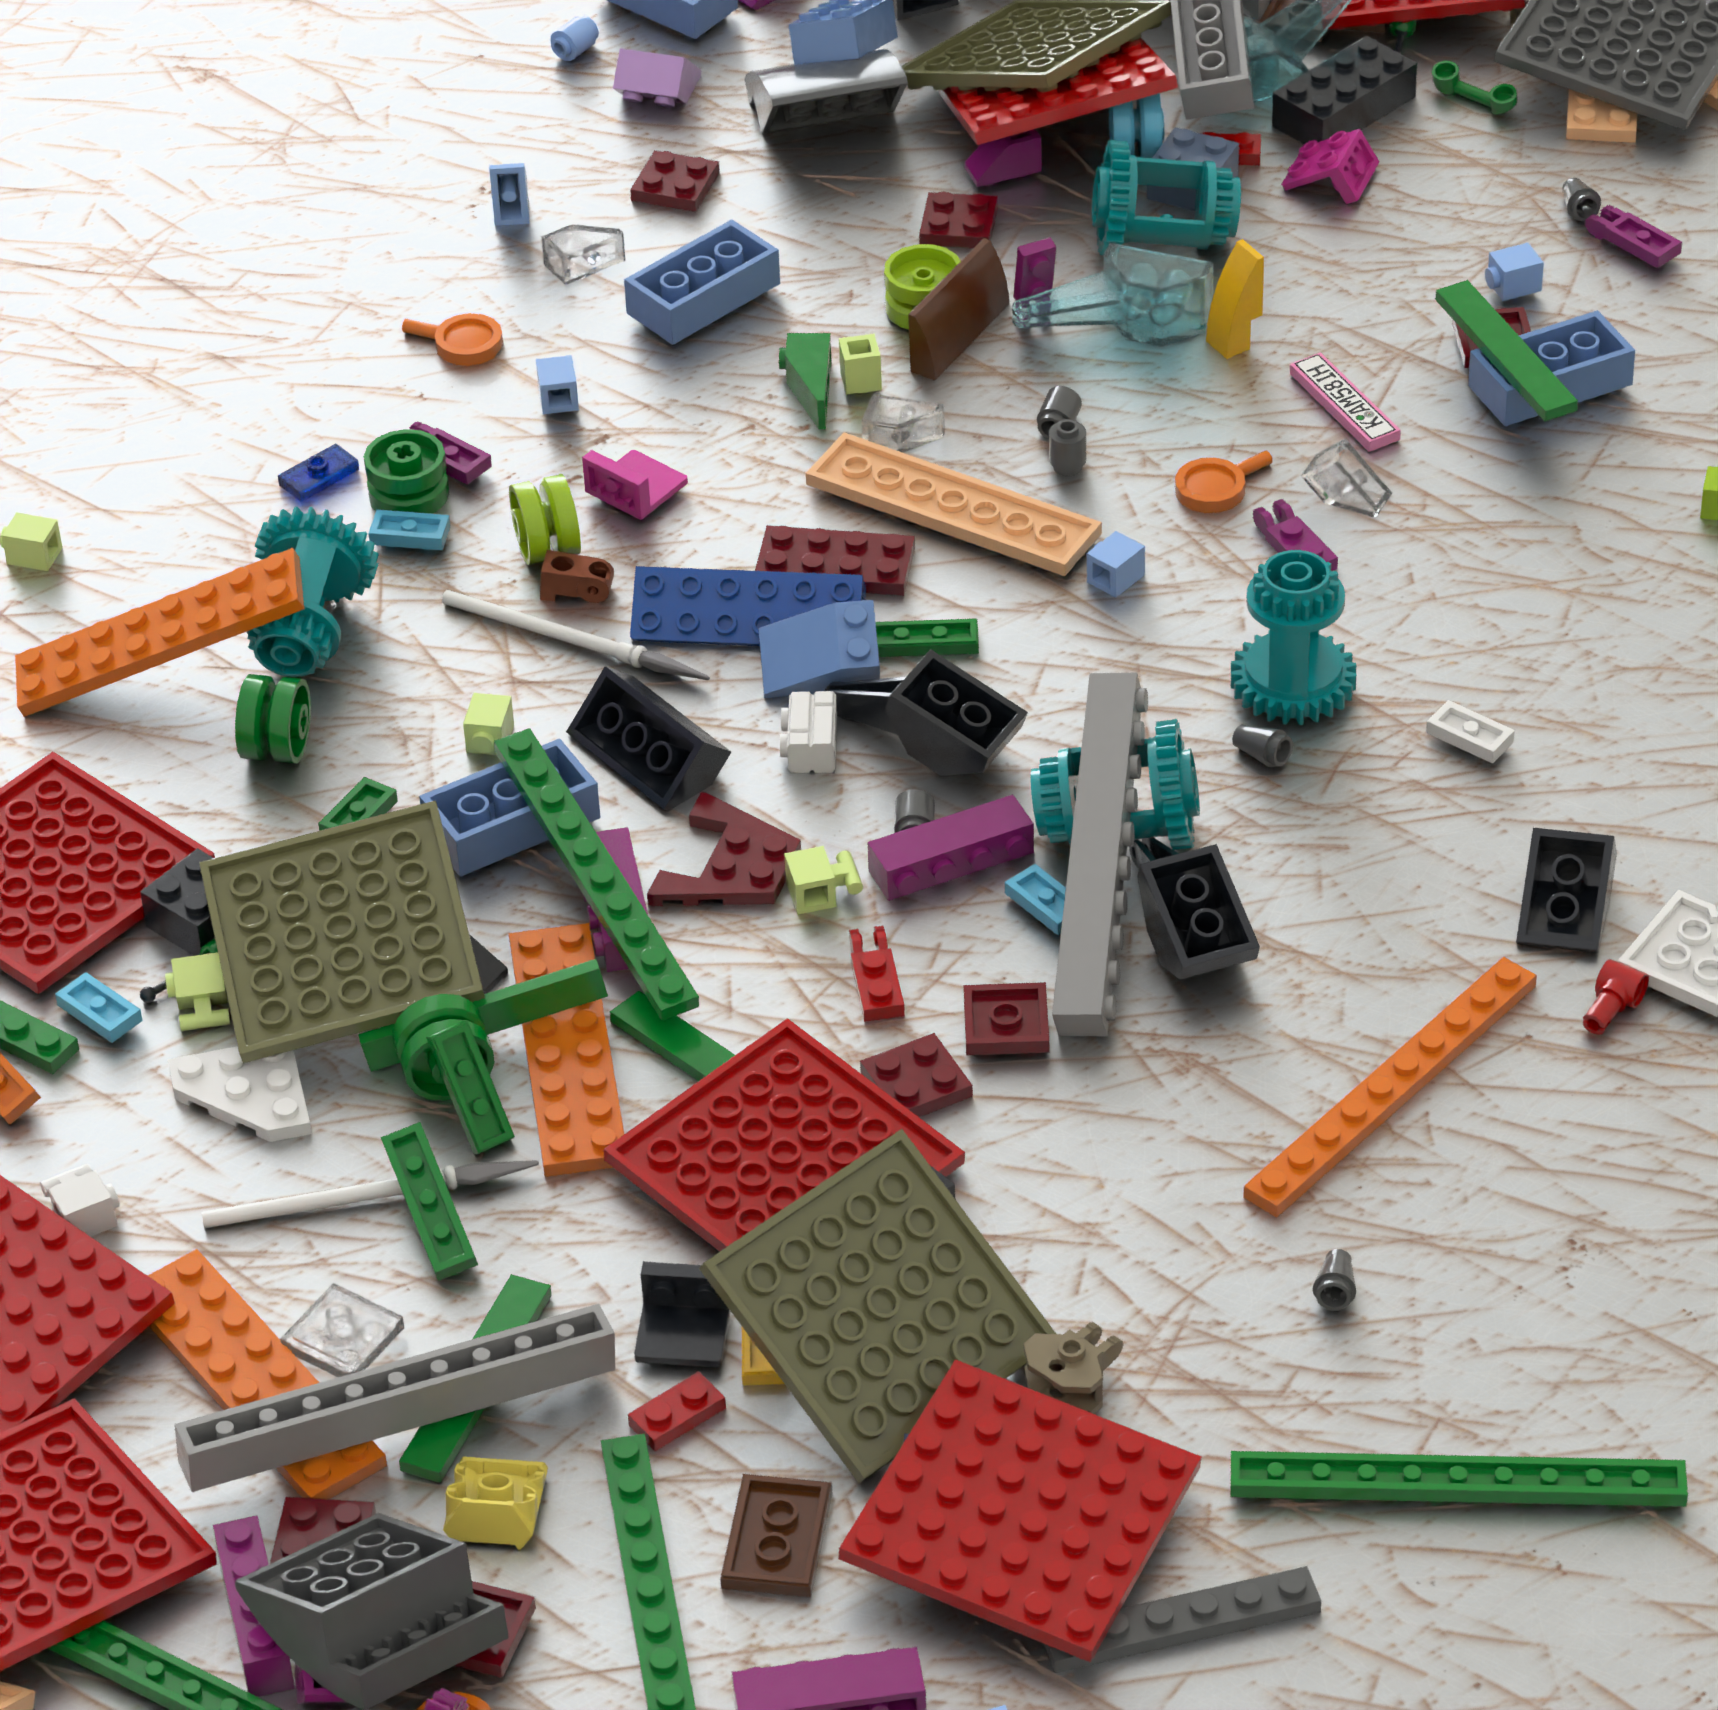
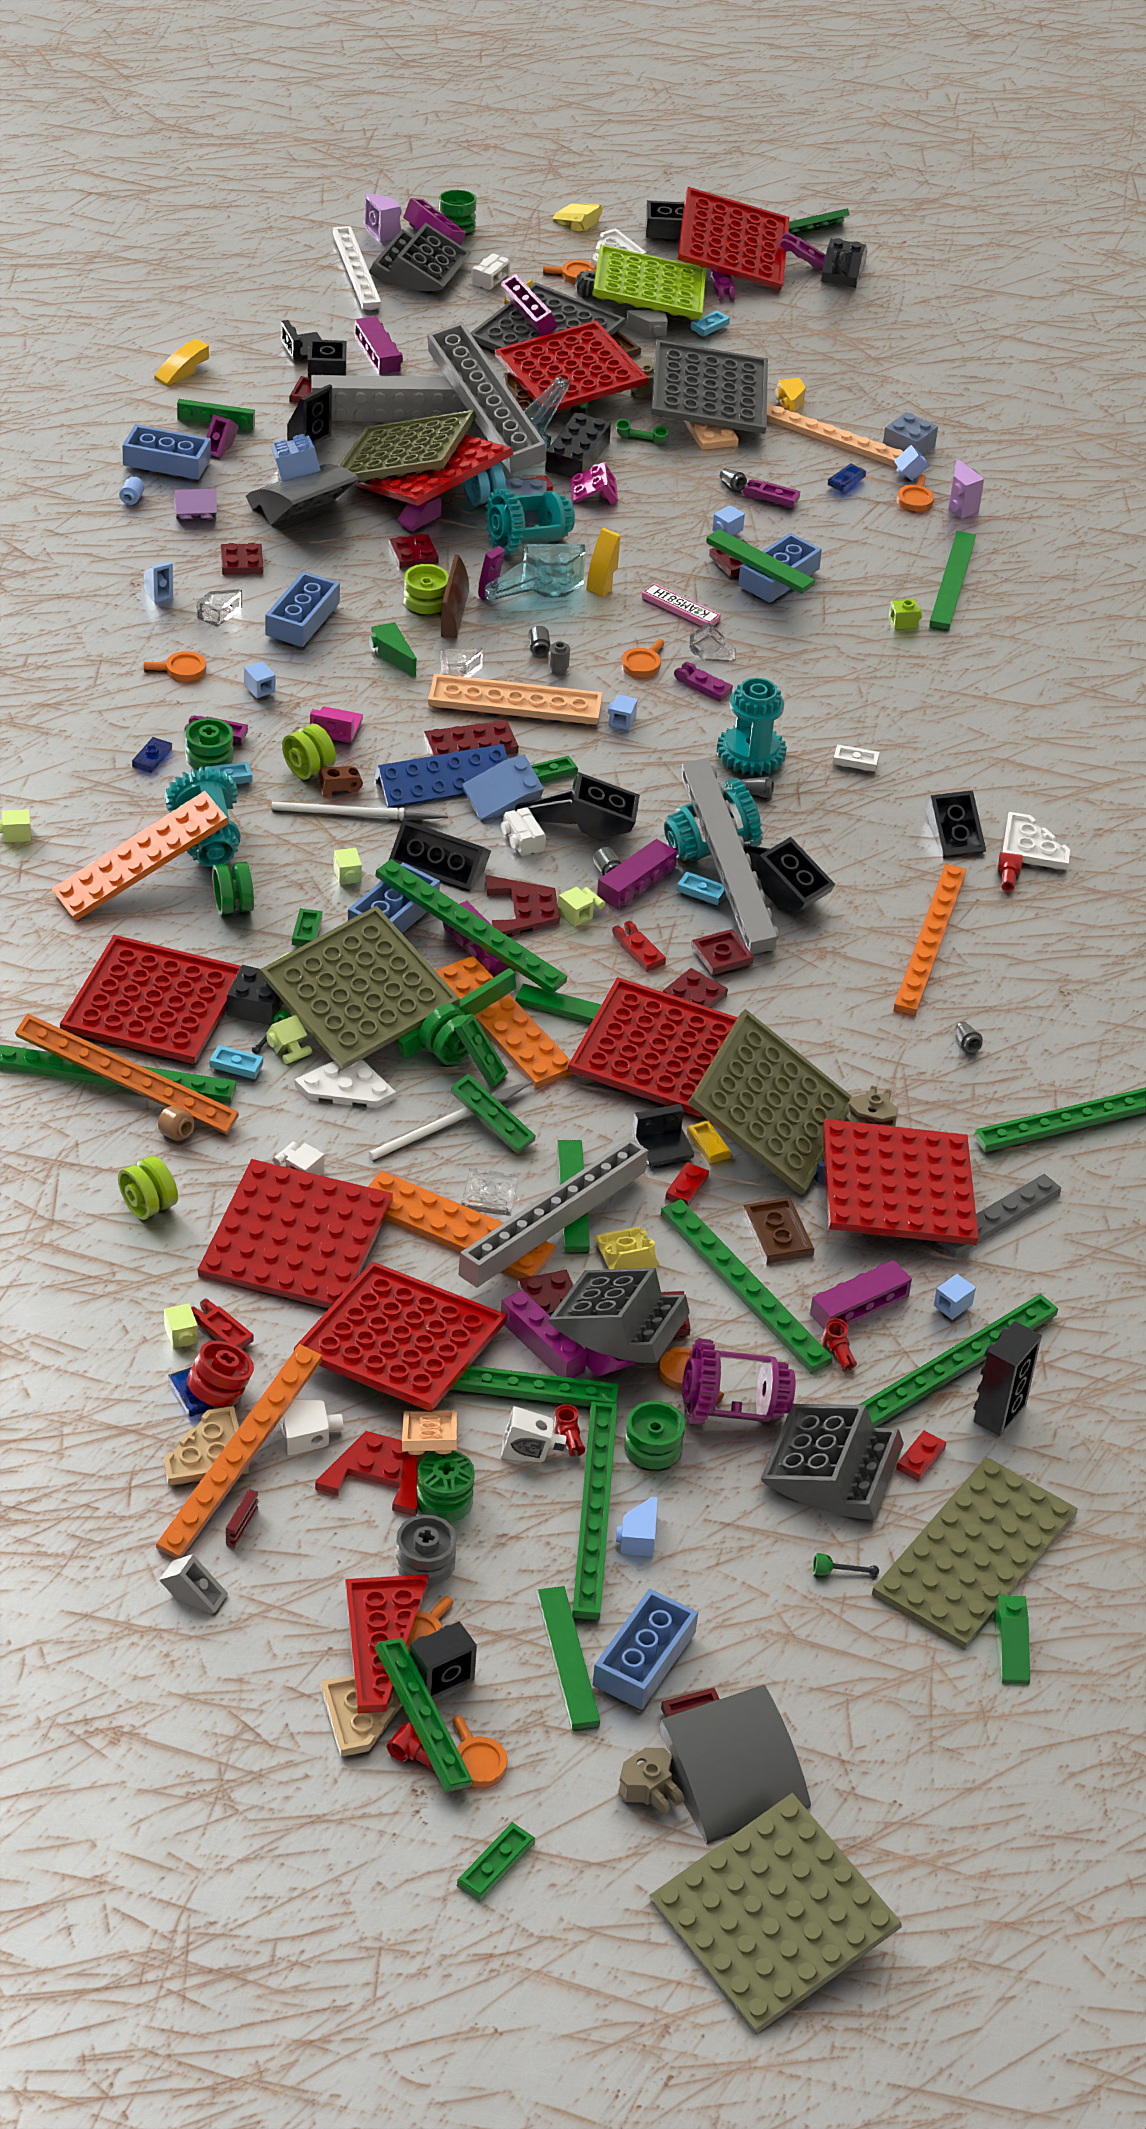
camera: 30 degrees left, 0 degrees up
yellowish green brick [839,334,882,395] -> none

